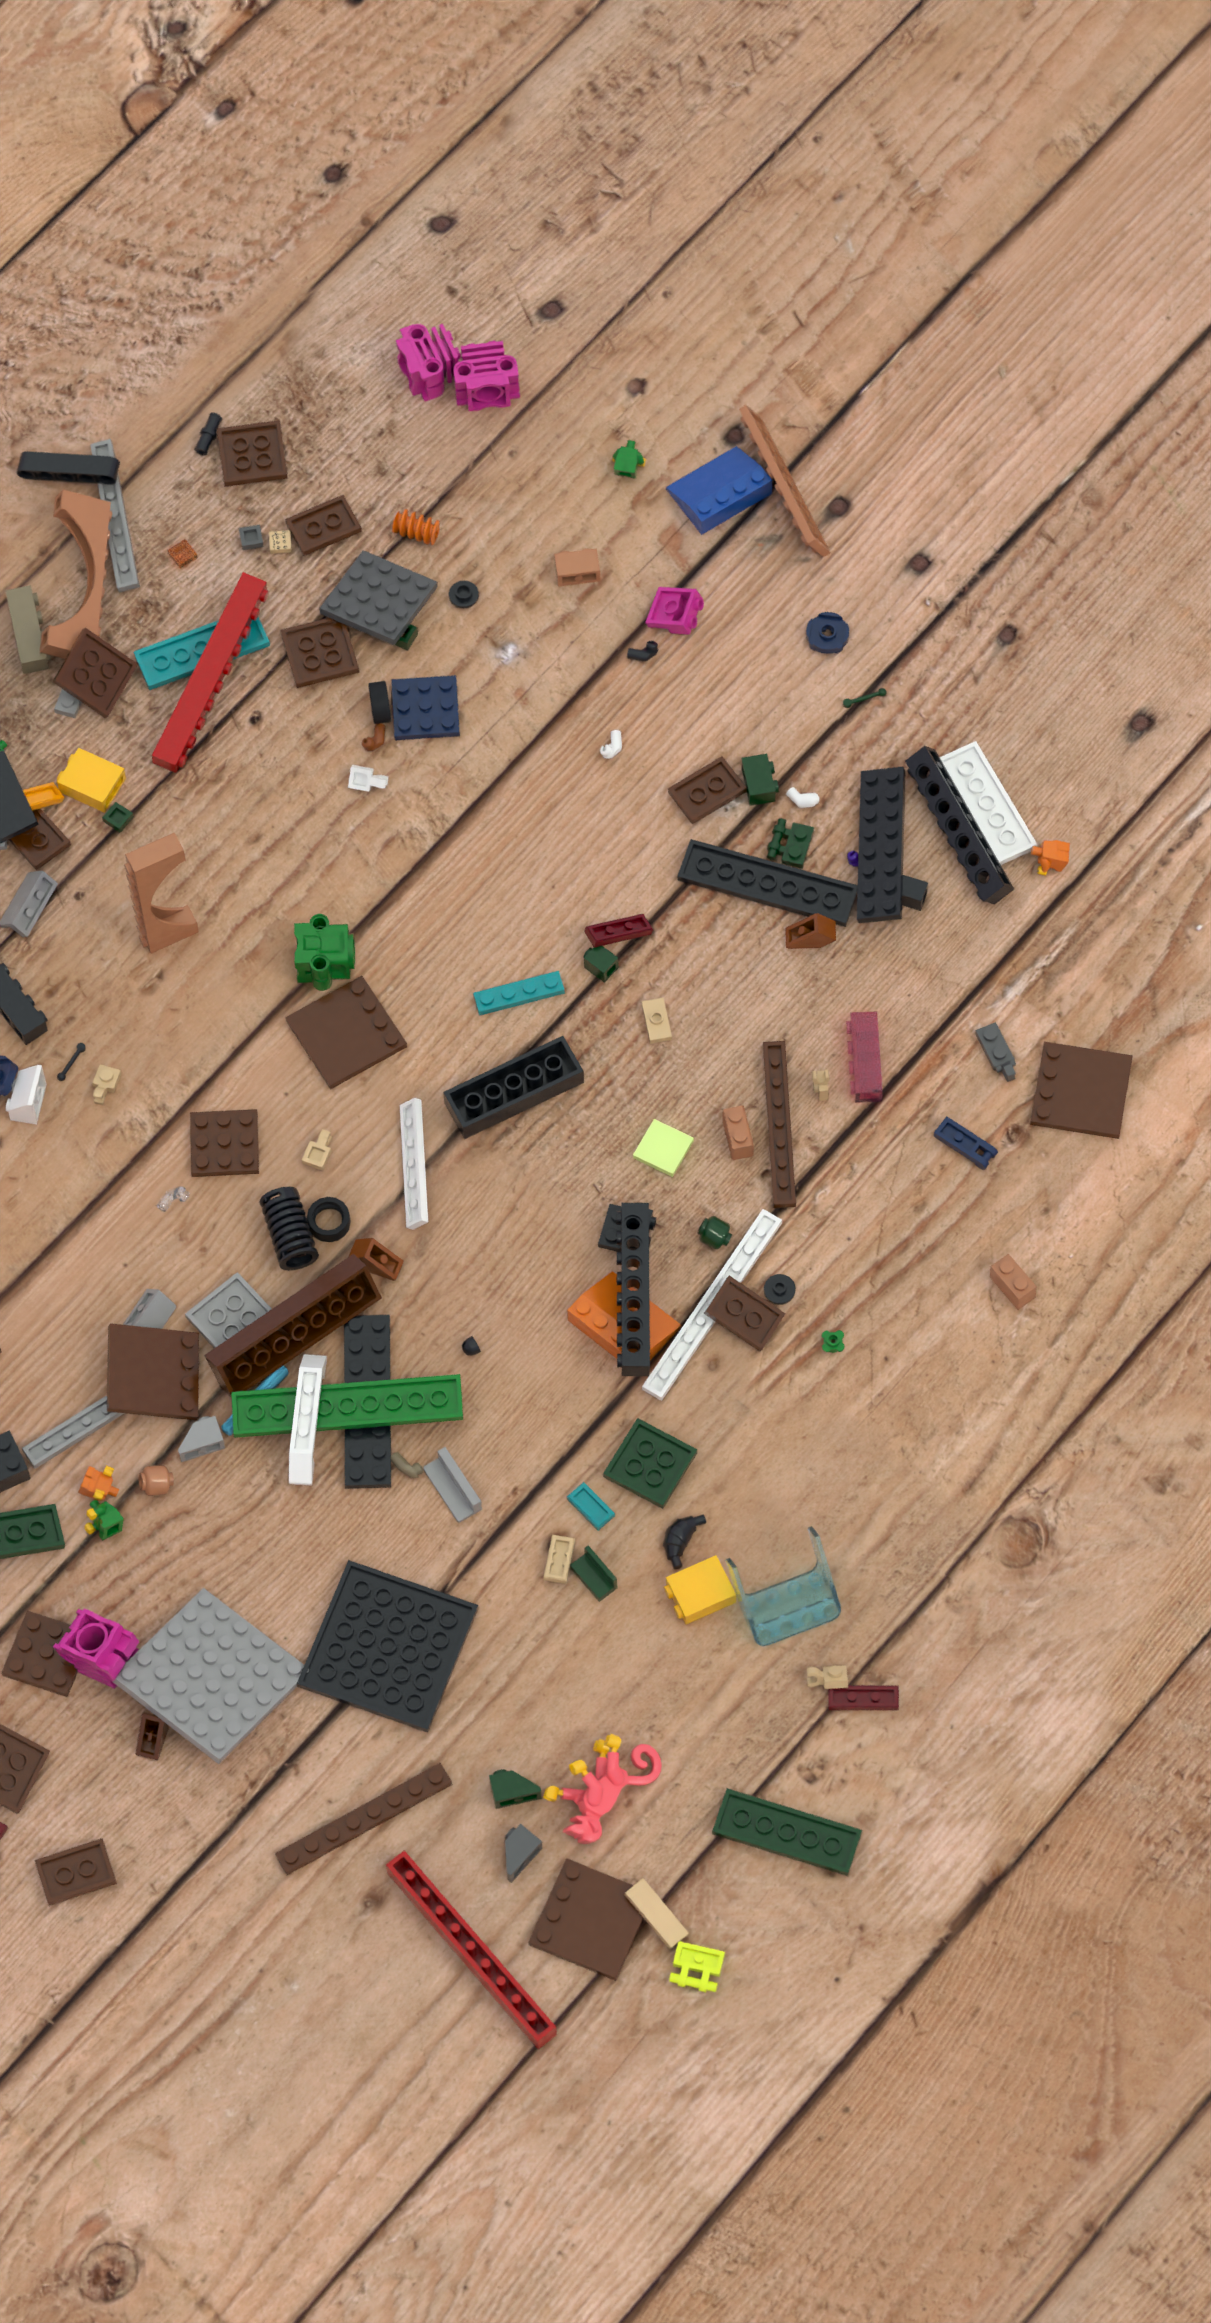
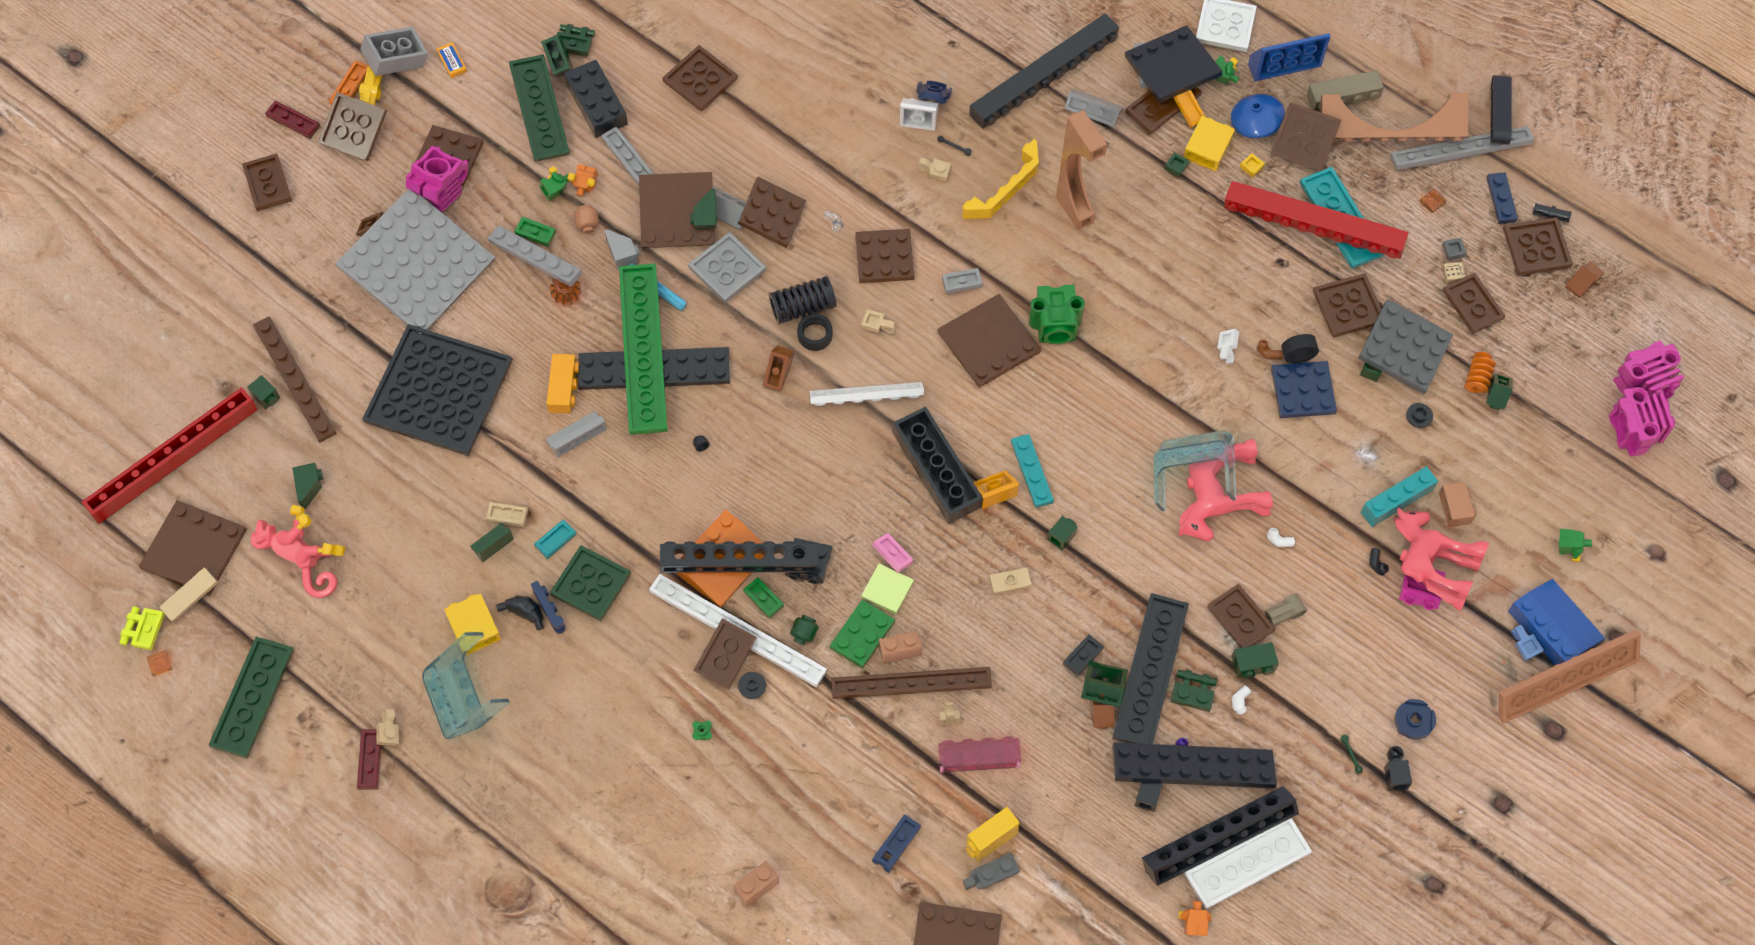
camera: 85 degrees right, 0 degrees up
reddish brown brick [204,1254,382,1398] -> none
white slope [289,1354,327,1486] -> none
dark tan arm [391,1452,423,1478] -> none
dark grey slope [505,1824,543,1883] -> none
dark red tile [584,914,653,948] -> none
none -> clear orange tile [147,650,173,677]
none -> dark green brick [247,375,280,410]
none -> light grey plate [487,226,582,287]
none -> green plate [514,217,556,247]
none -> dark blue plate [531,580,566,634]
none -> light orange brick [547,354,579,414]
none -> clear orange gear [549,279,581,306]
none -> dark green slope [690,189,717,230]
none -> reddish brown plate [737,176,806,248]
none -> green plate [743,577,784,619]
none -> green plate [830,600,895,669]
none -> bright pink plate [872,533,913,573]
none -> light grey plate [942,268,982,294]
none -> yellow slope [962,139,1039,219]
none -> yellow brick [965,807,1020,862]
none -> light orange slope [973,470,1019,509]
none -> black plate [1063,634,1104,677]
none -> dark green window [1081,660,1128,707]
none -> clear light blue windscreen [1153,431,1236,511]
none -> coral animal [1178,439,1273,542]
none -> blue dish [1231,94,1285,138]
none -> yellow tile [1239,153,1265,177]
none -> dark tan piece [1264,593,1307,626]
none -> teal brick [1360,466,1438,527]
none -> black brick [1384,758,1412,791]
none -> black hinge [1387,746,1404,760]
none -> coral animal [1393,508,1490,611]
none -> dark blue plate [1486,172,1518,224]
none -> dark green slope [1486,373,1513,410]
none -> medium blue plate [1511,625,1544,661]
none -> dark orange slope [1565,261,1604,298]

